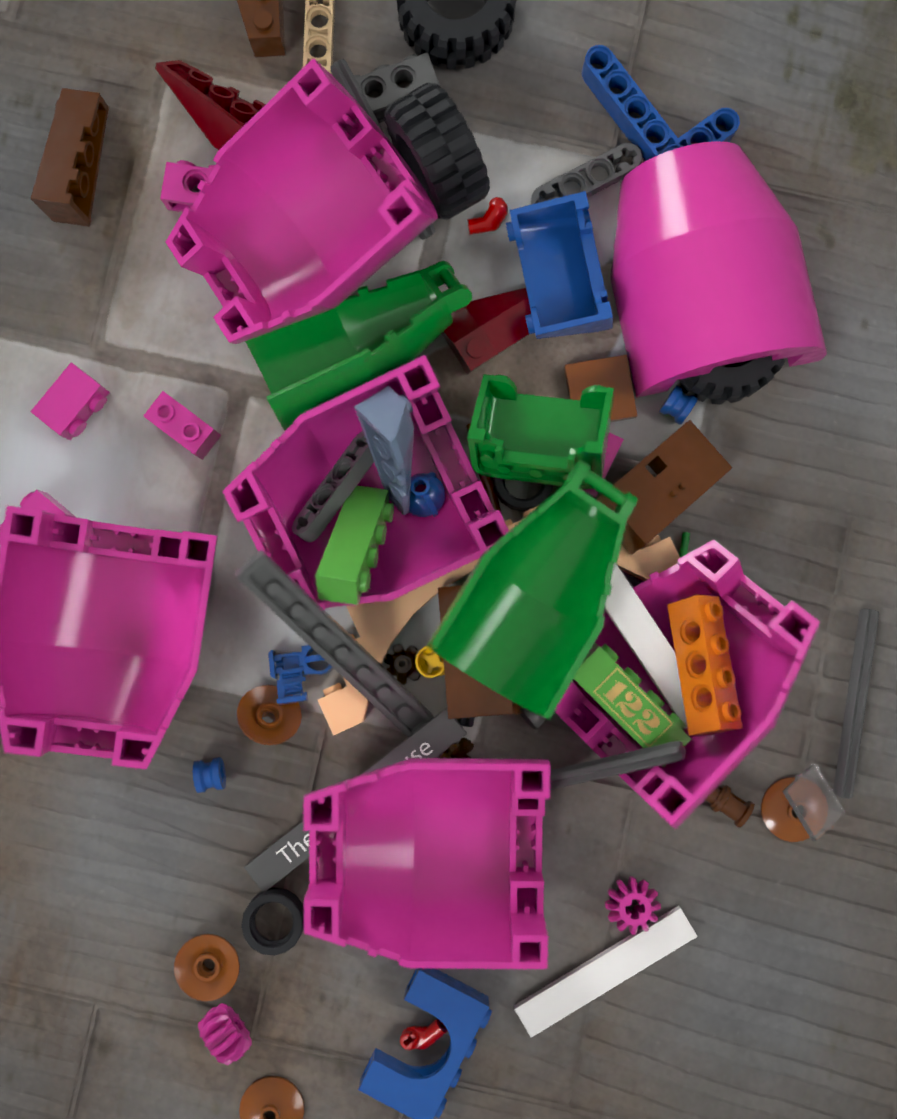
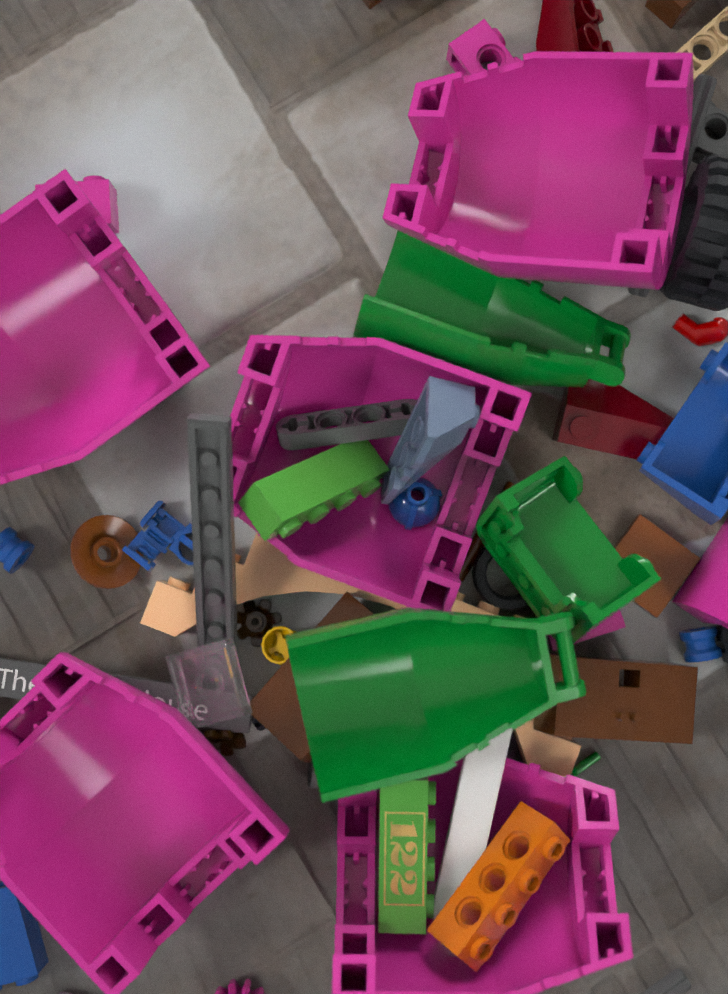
camera: 50 degrees right, 0 degrees up
dark pink brick [30,362,110,441] -> none
dark pink brick [143,391,221,460] -> none
dark grey axle [550,741,686,790] -> none
none -> clear tile [165,637,252,728]

